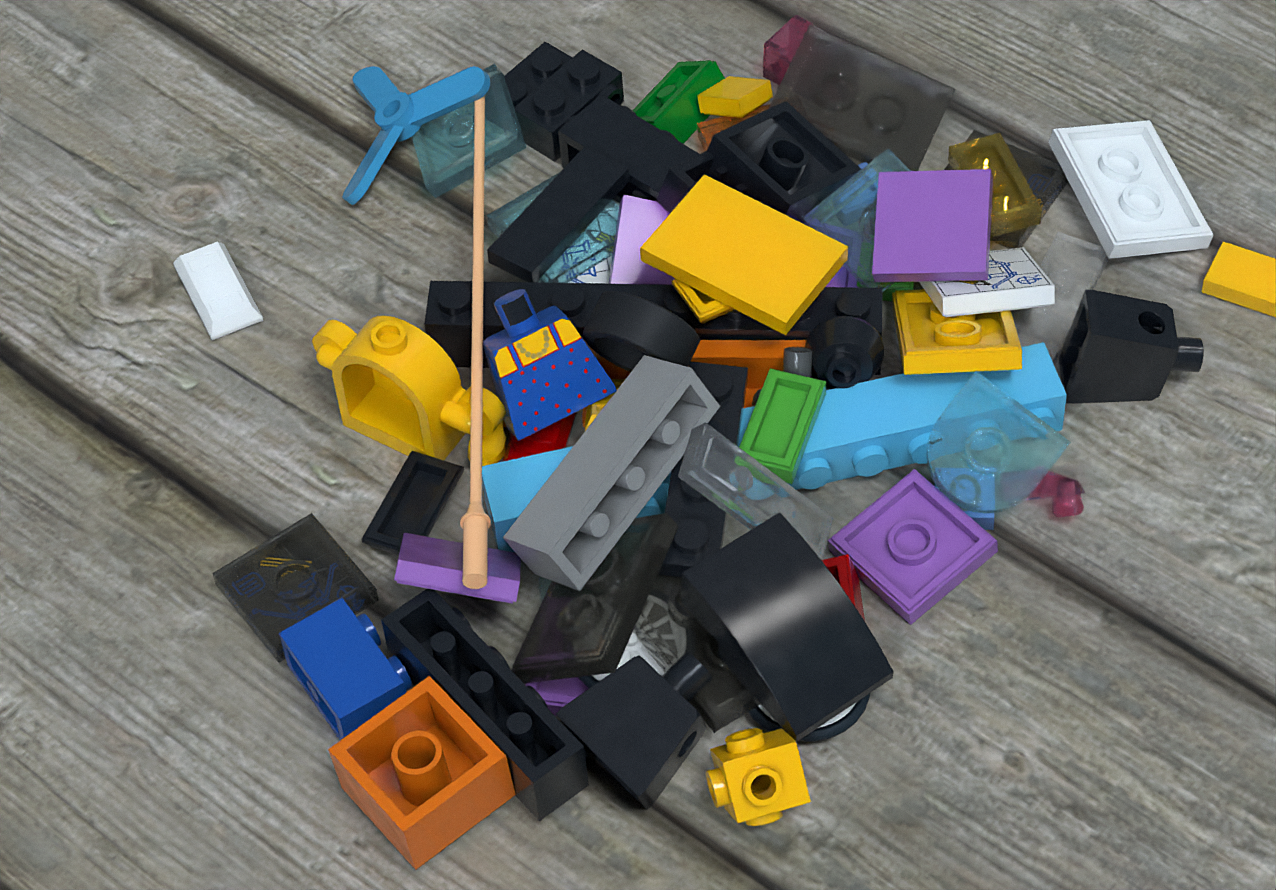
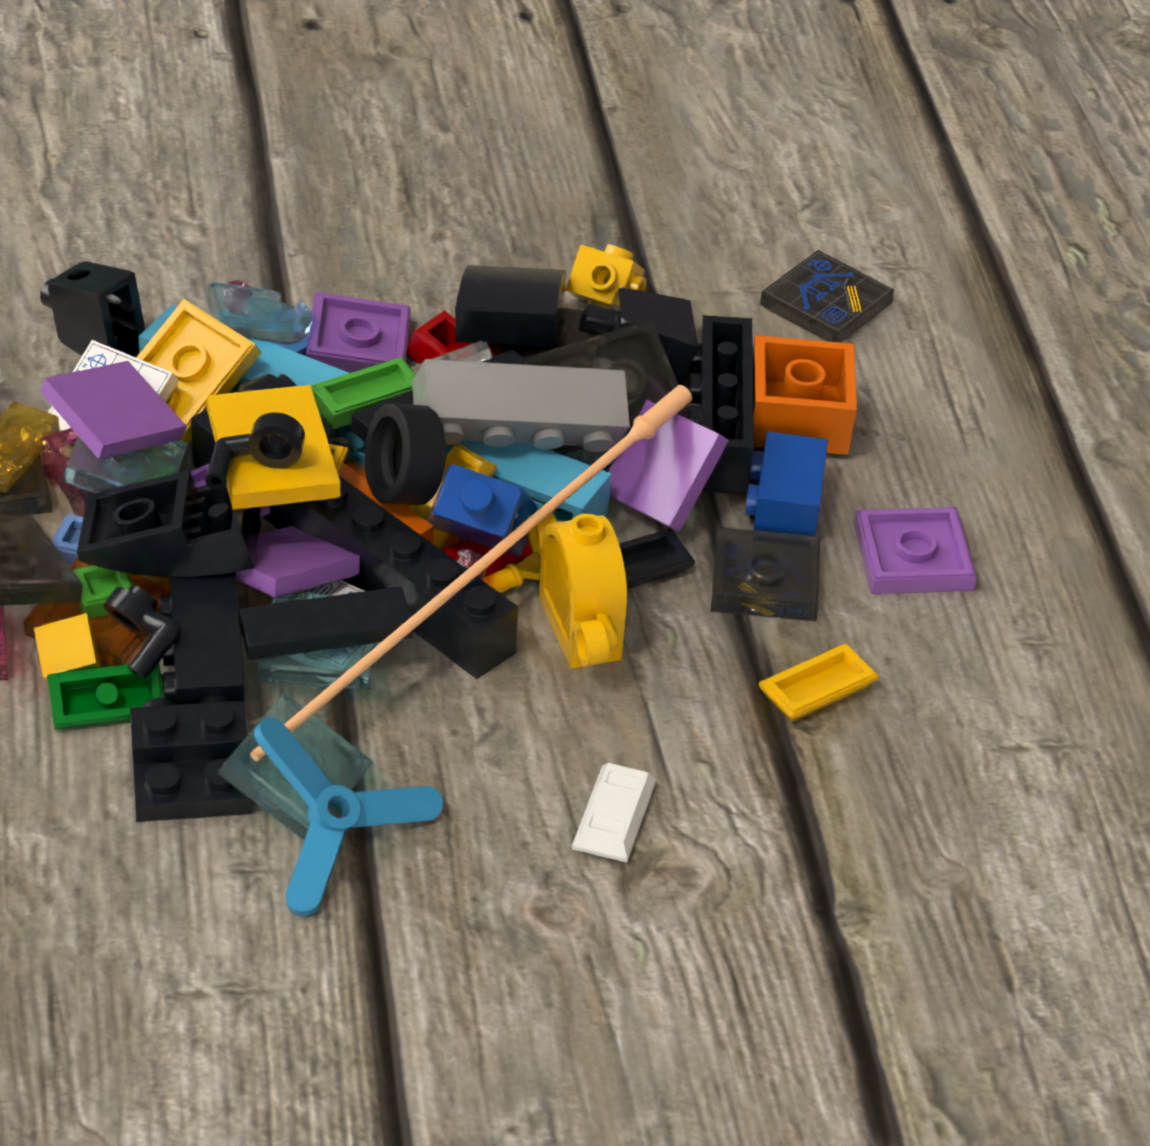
camera: 145 degrees left, 10 degrees down
none -> black plate [103,585,181,681]
none -> black plate [205,412,305,490]
none -> yellow tile [759,643,879,722]
none -> medium lavender tile [854,507,977,594]

